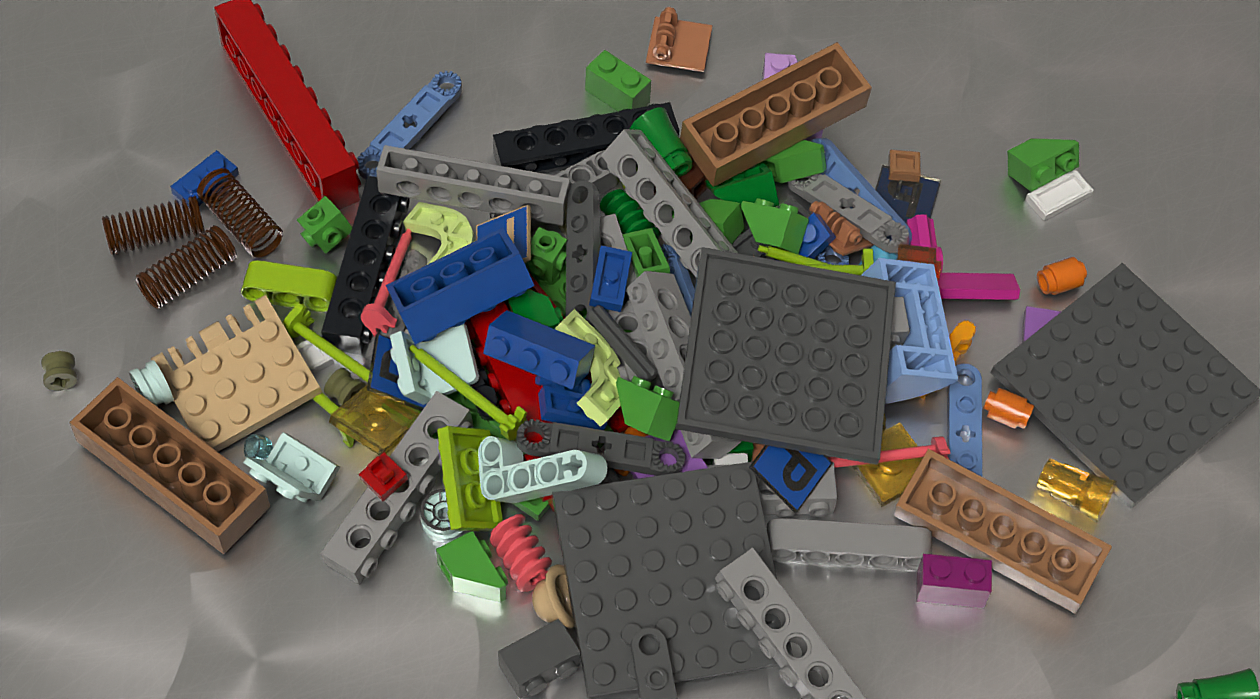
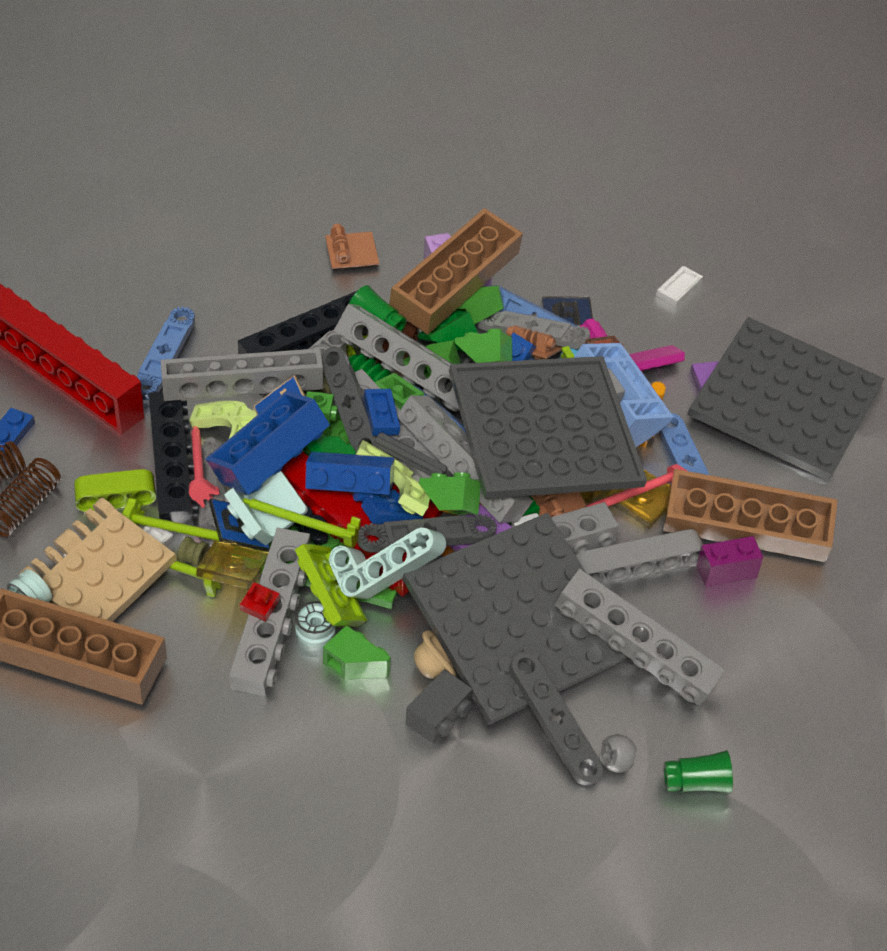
camera: 20 degrees left, 10 degrees down
reddish brown piece [197,168,283,258] -> none
light aqua bracket [243,432,340,503] -> none
clear light blue hinge [244,434,273,460] -> none
bright green brick [297,196,352,254] -> none
coral piece [490,514,552,592] -> none
bright green brick [585,50,652,112] -> none
blue piece [749,445,833,513] -> none
medium nougat tile [888,150,921,182] -> none
orange brick [983,388,1034,429] -> none
bright green slope [1007,138,1079,192] -> none
clear yellow plant [1036,459,1117,523] -> none
orange brick [1037,257,1087,295] -> none

